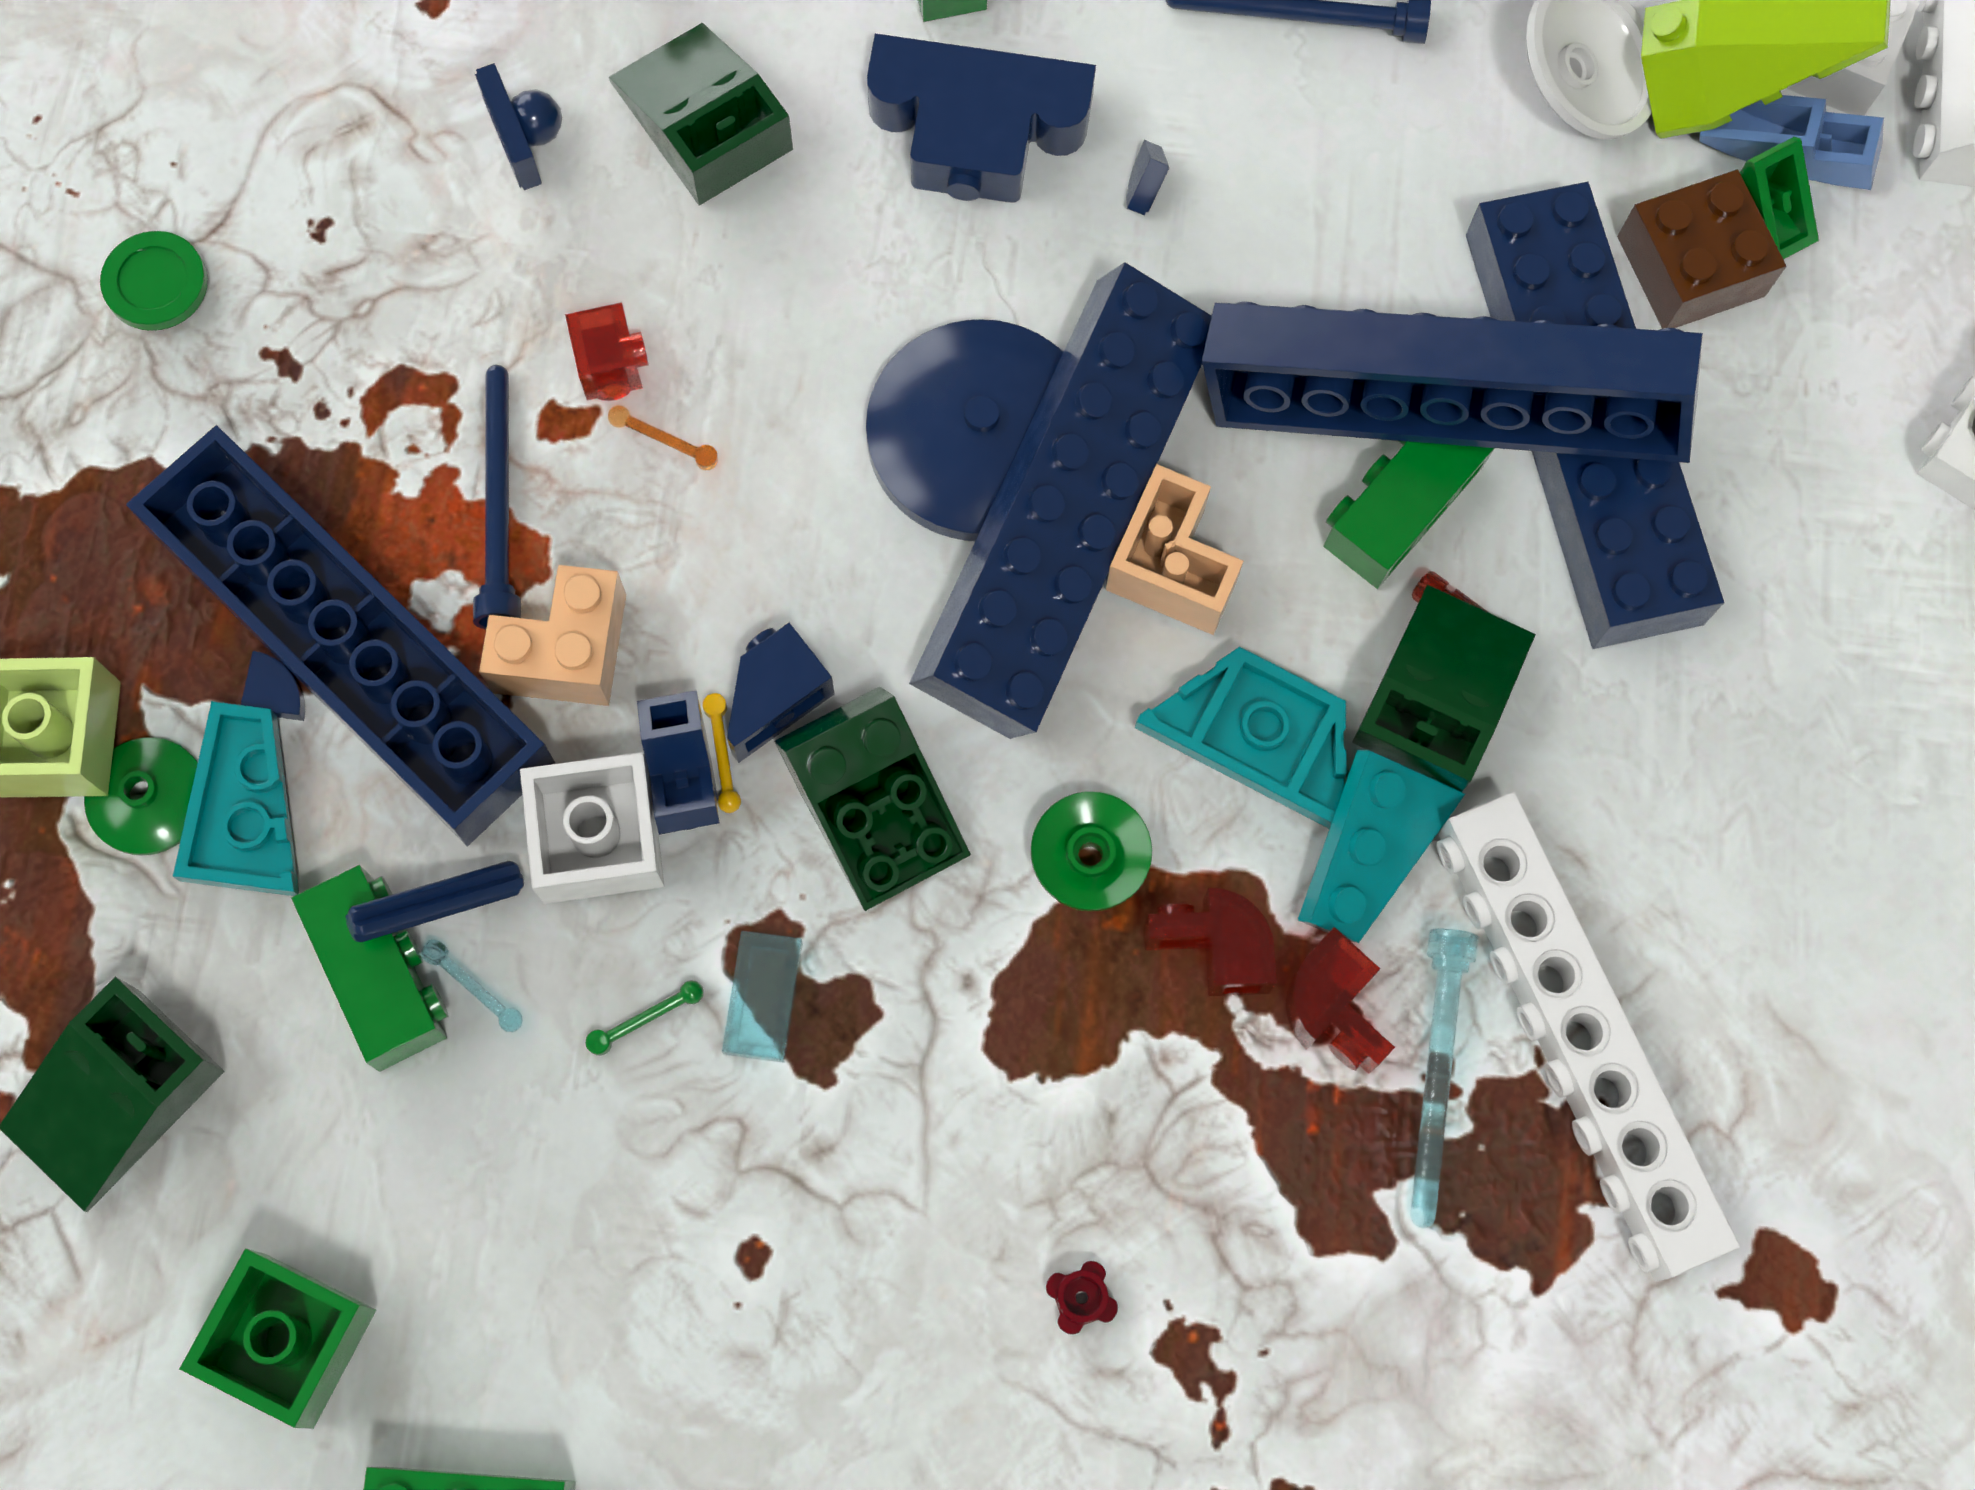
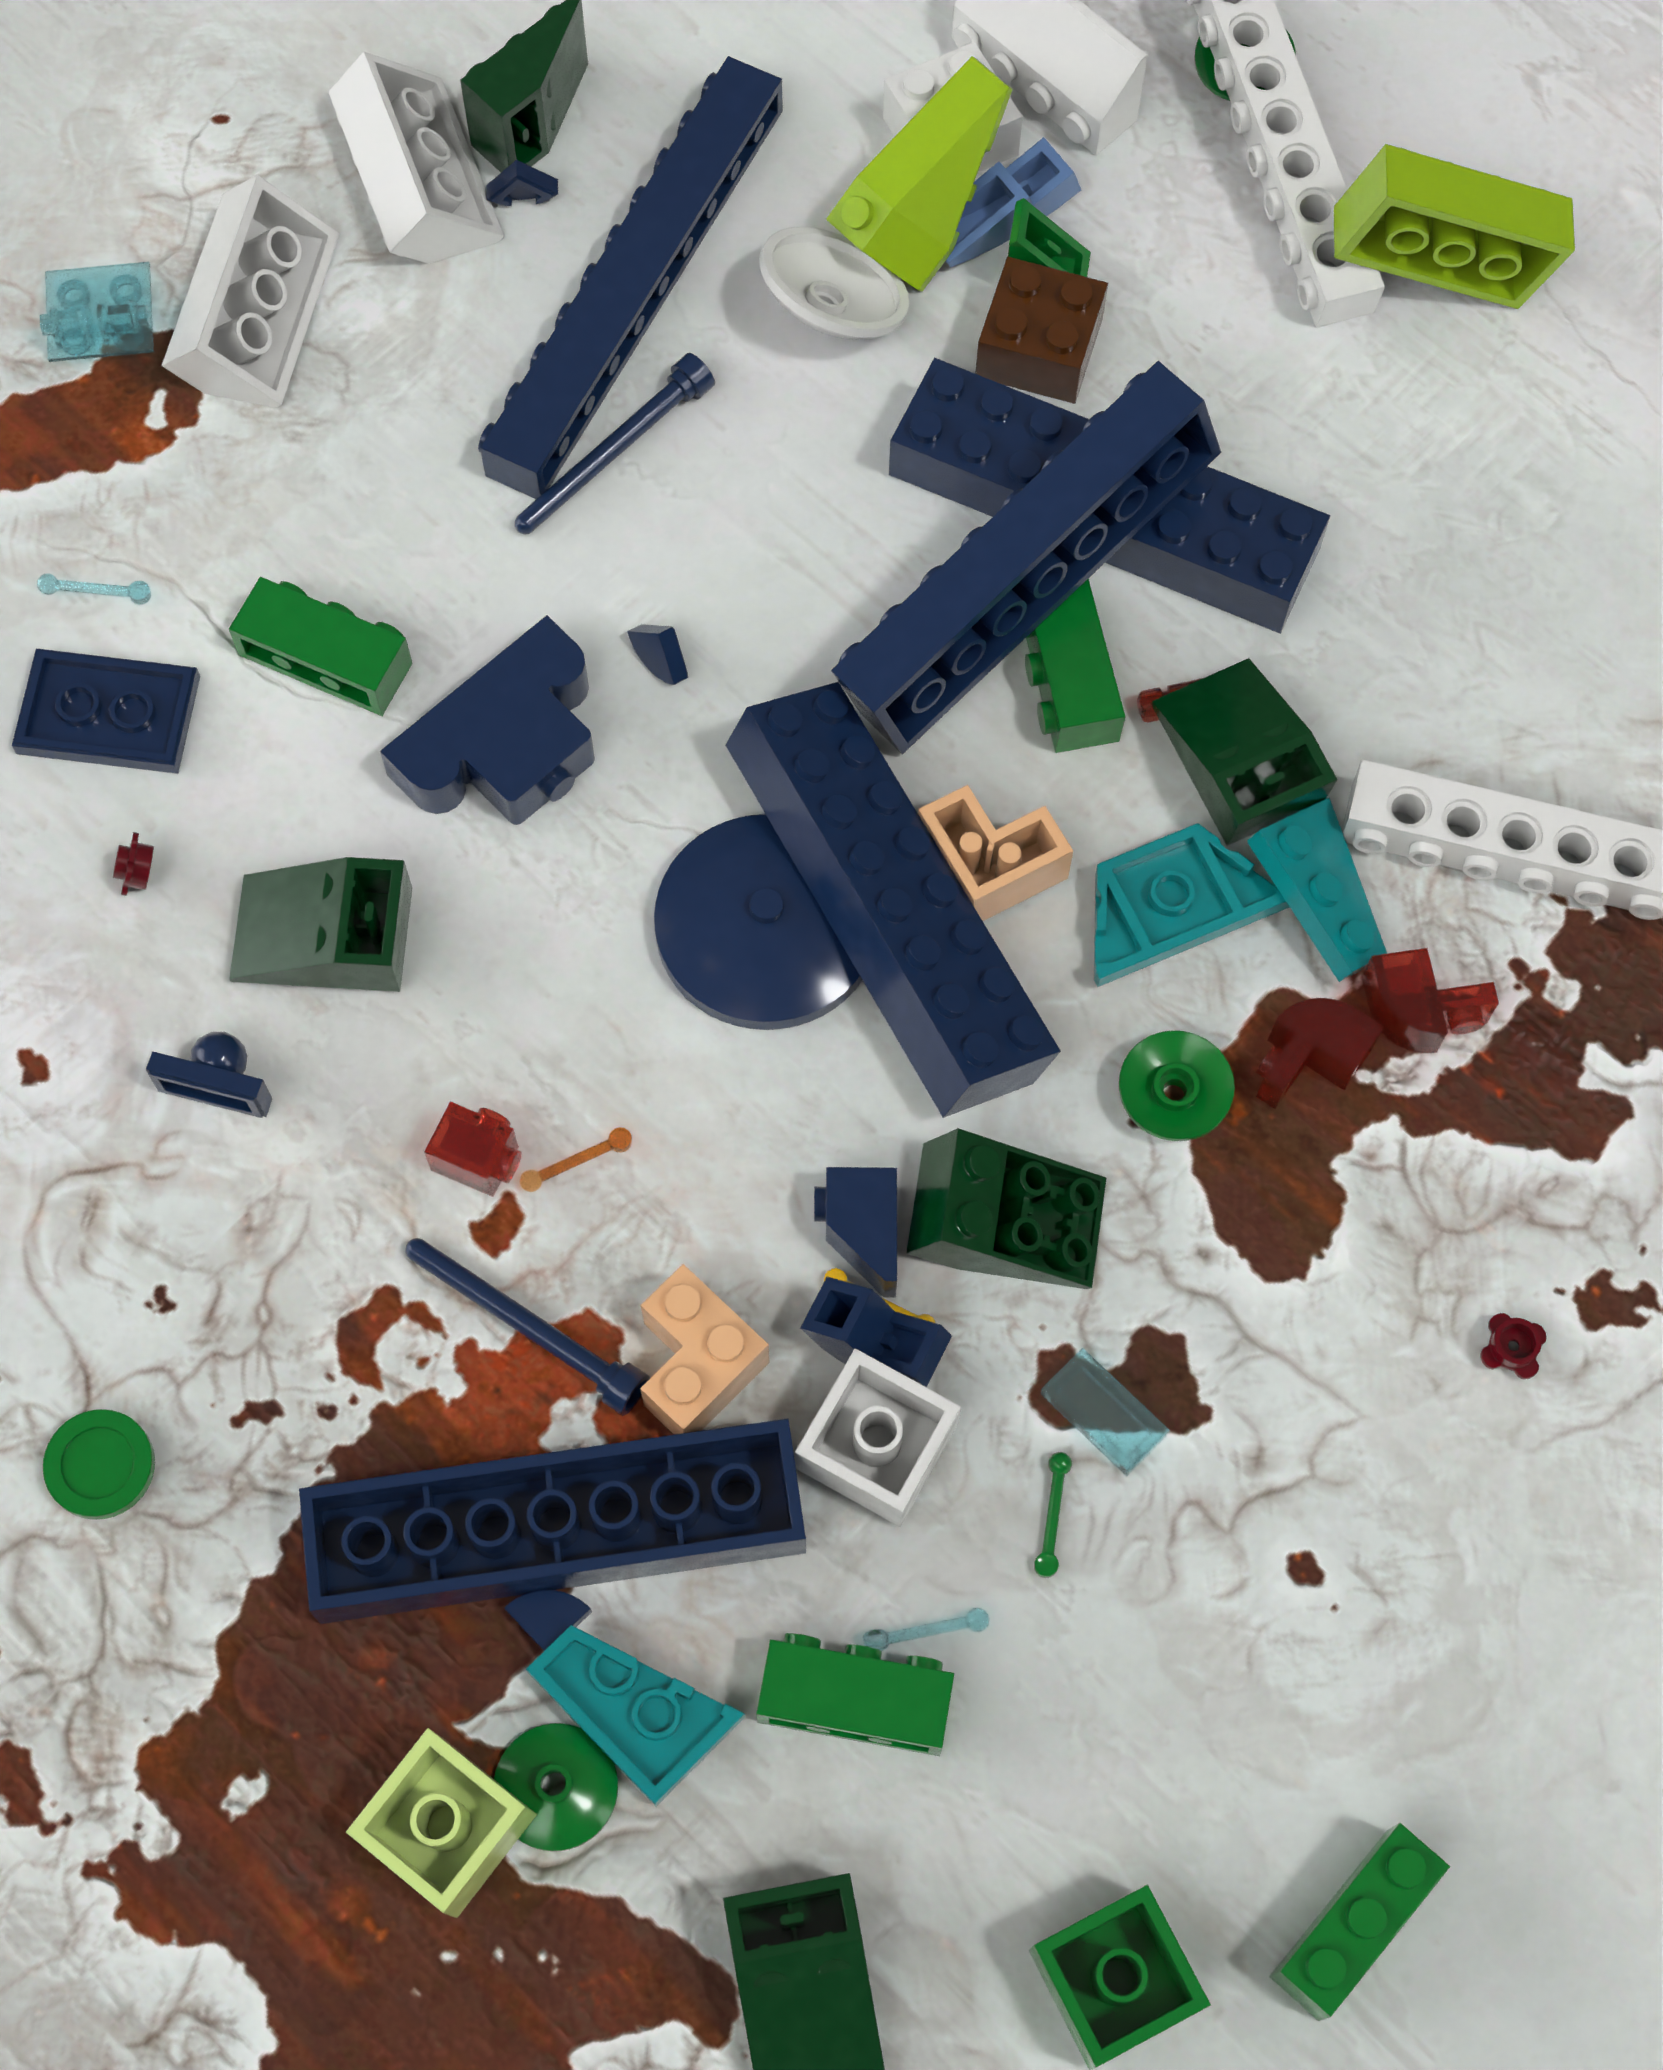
camera: 50 degrees left, 5 degrees down
dark blue axle [345,861,524,942] -> none
clear light blue piece [1410,929,1479,1228] -> none

